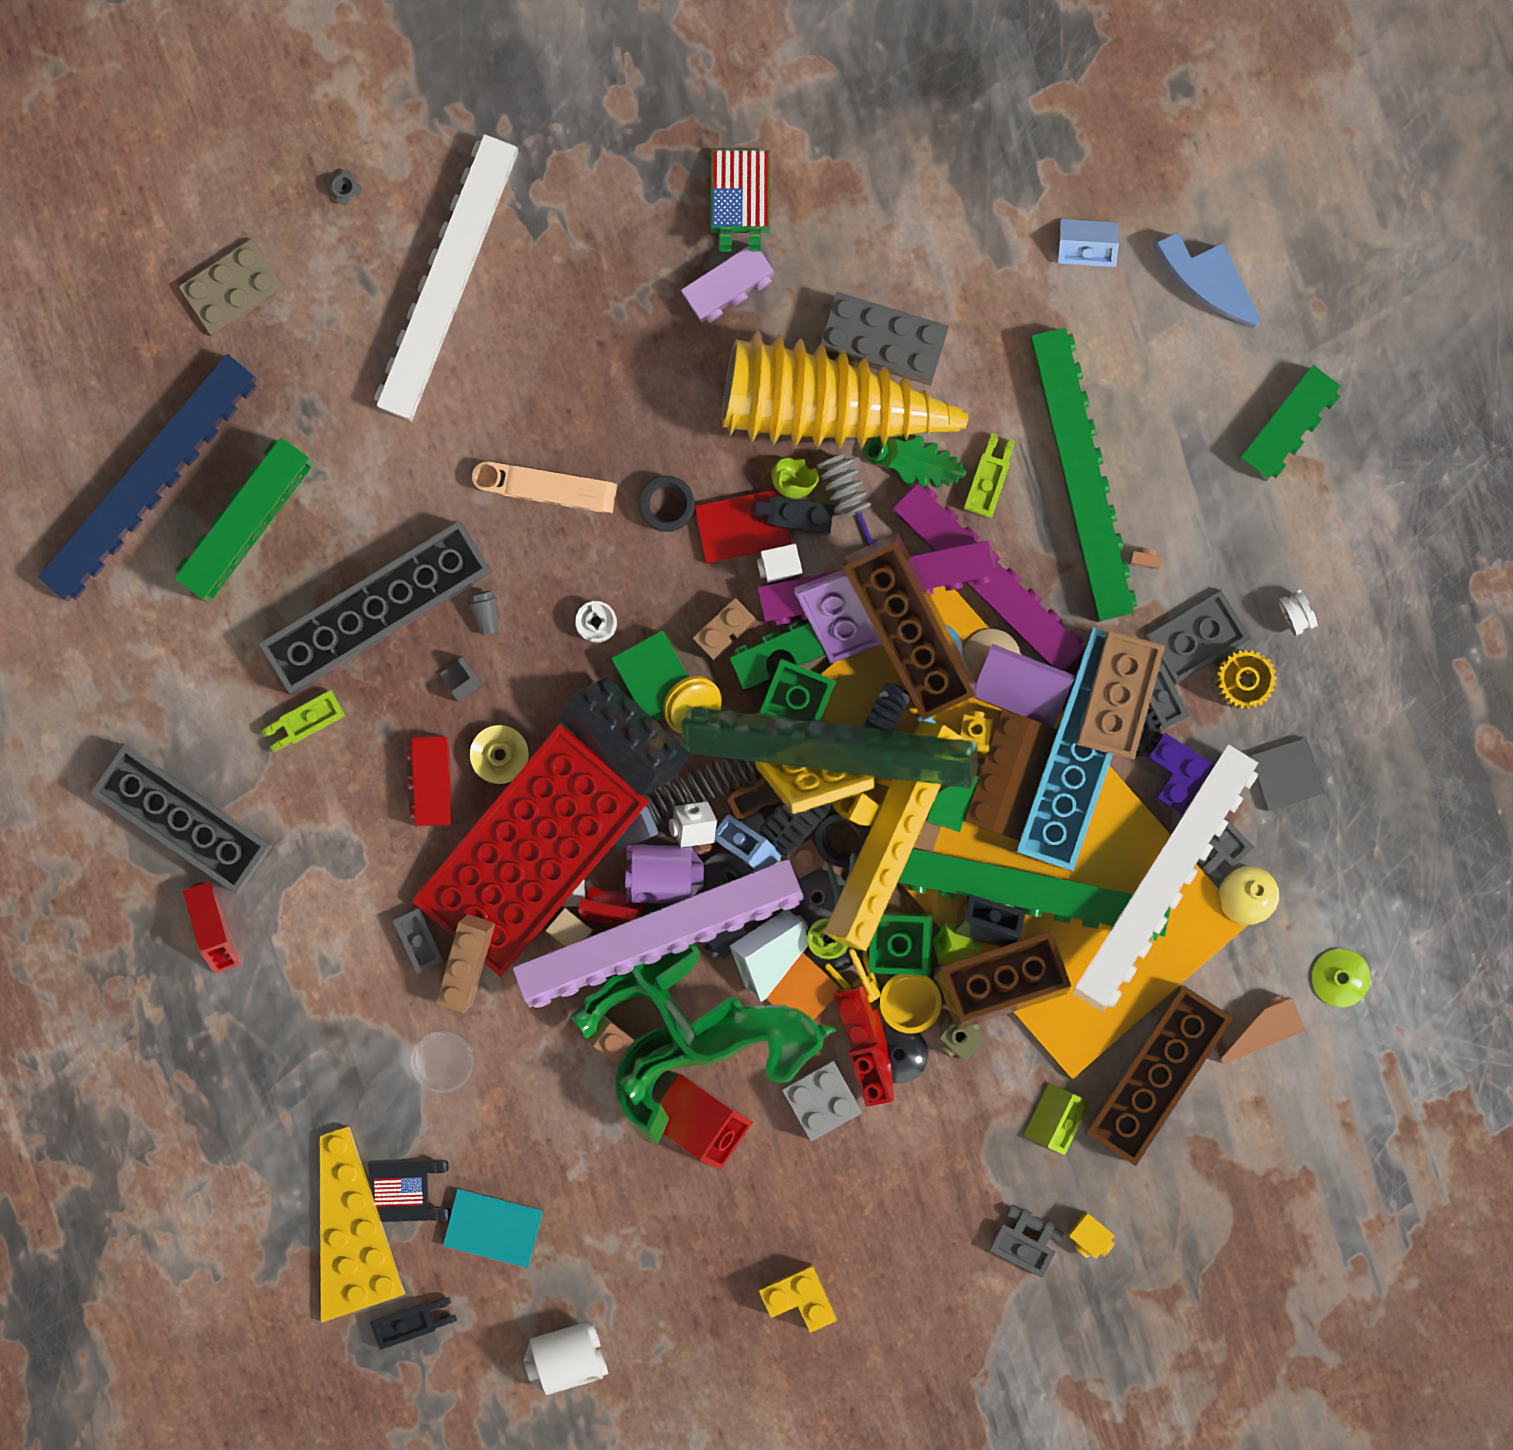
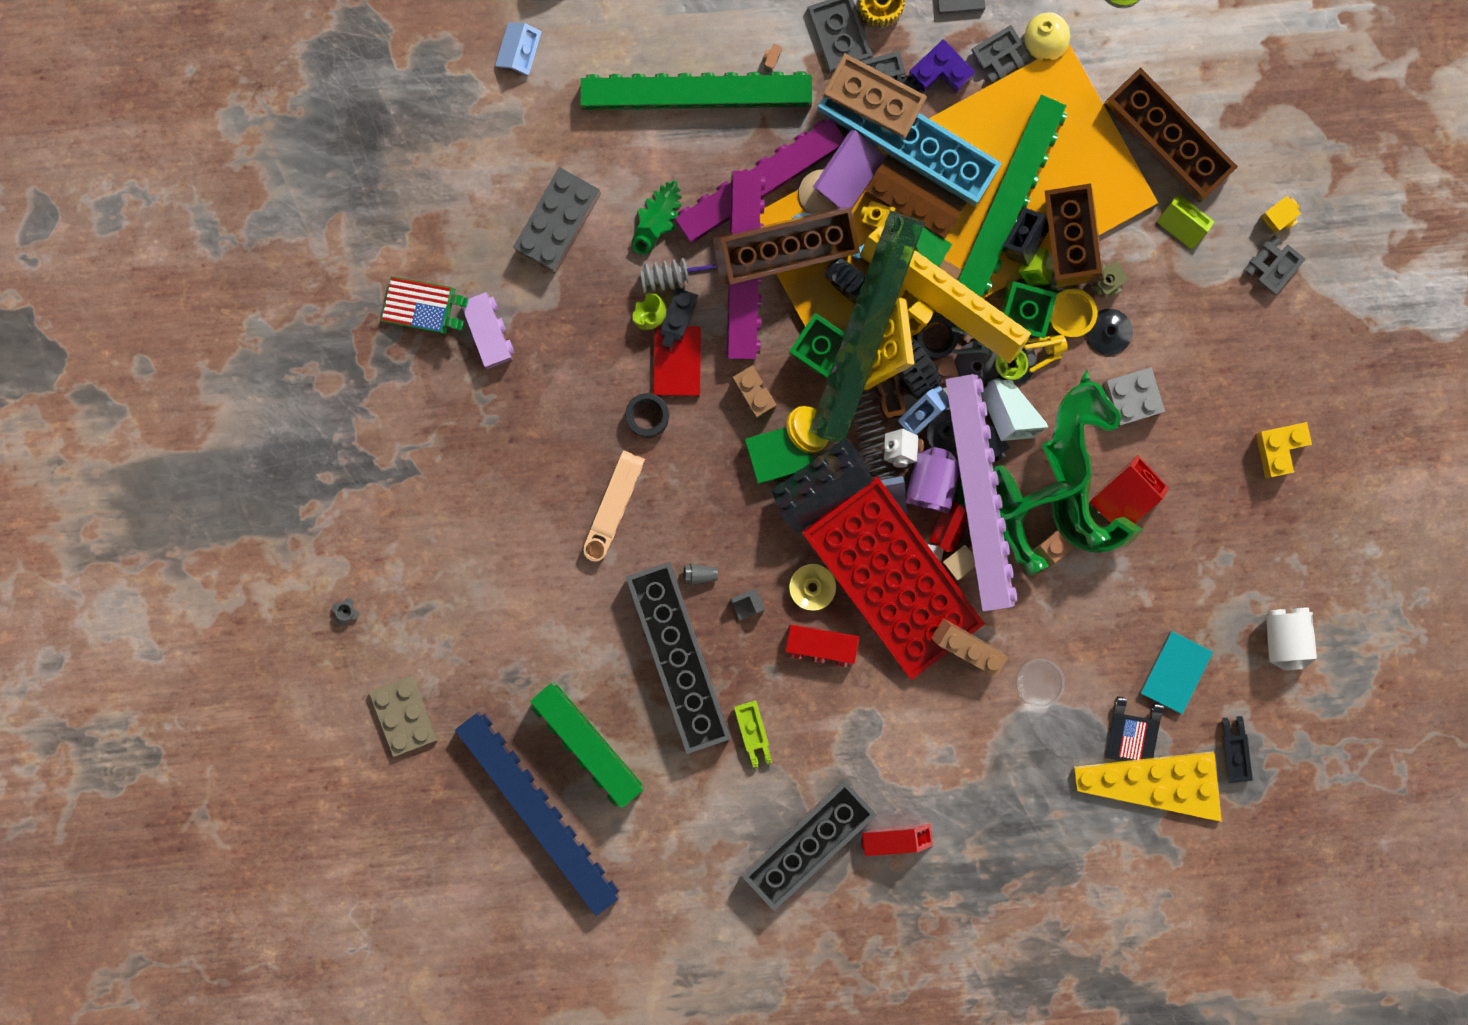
camera: 80 degrees left, 0 degrees up
white brick [374,134,519,422] -> none
dark grey plate [392,908,444,974] -> none
white wheel [576,601,617,643] -> none
yellow cone [721,330,968,451] -> none
green arch [730,620,825,691] -> none
white piece [757,544,802,584] -> none
orange tile [766,952,842,1020] -> none
medium lavender tile [795,569,883,663] -> none
red slope [833,985,894,1107] -> none
lime hinge [964,433,1015,519] -> none
white brick [1073,744,1259,1012] -> none
nougat slope [1218,994,1306,1064] -> none

